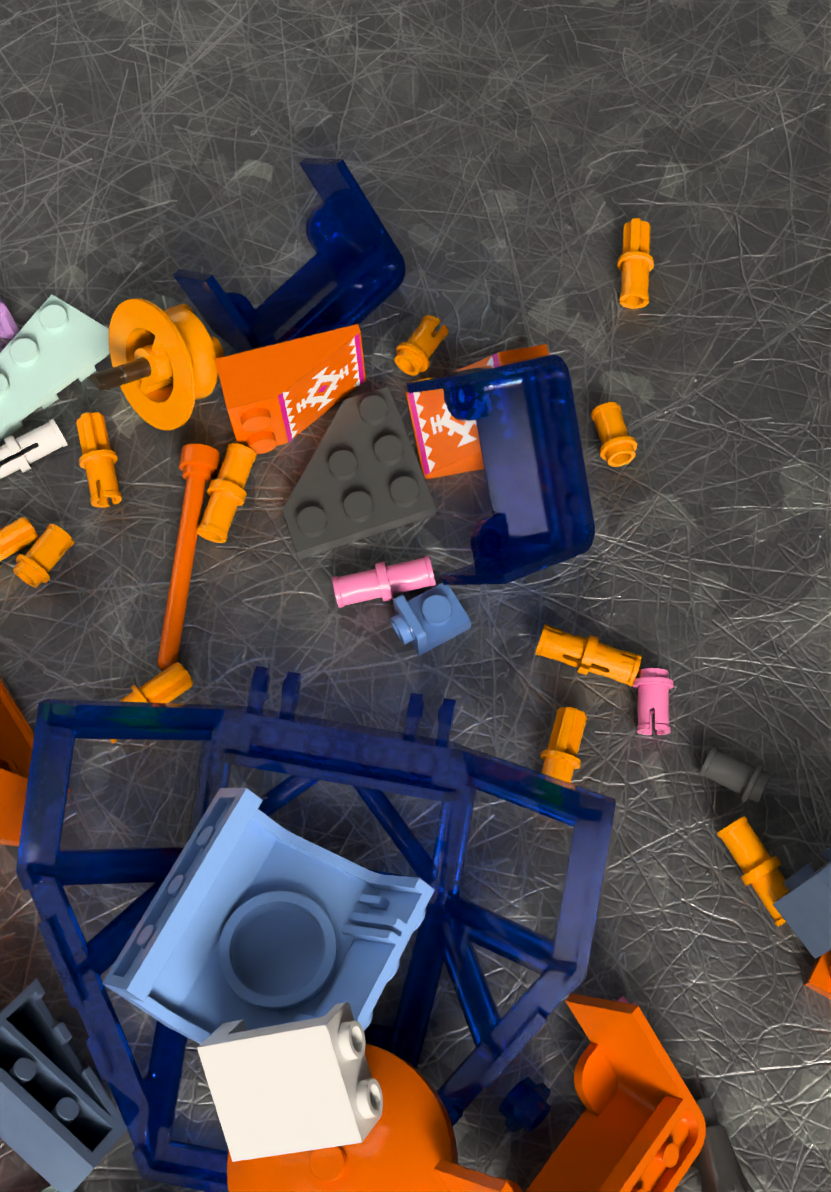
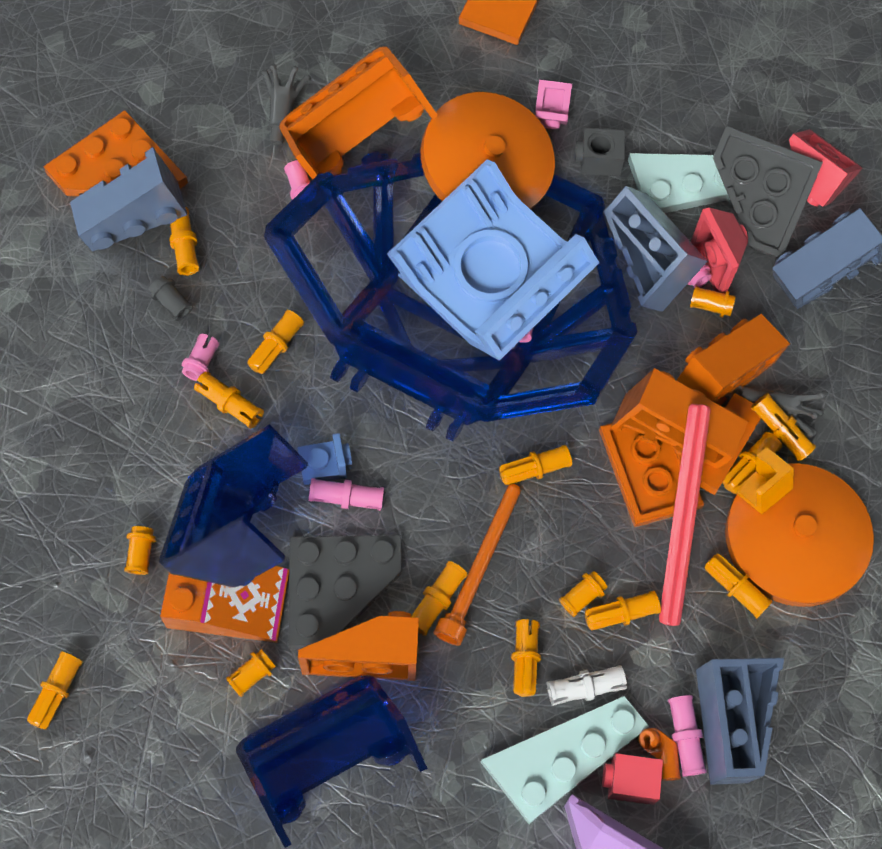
camera: 170 degrees left, 0 degrees up
light orange piece [89,298,224,430] -> none
white panel [197,1002,383,1162] -> none

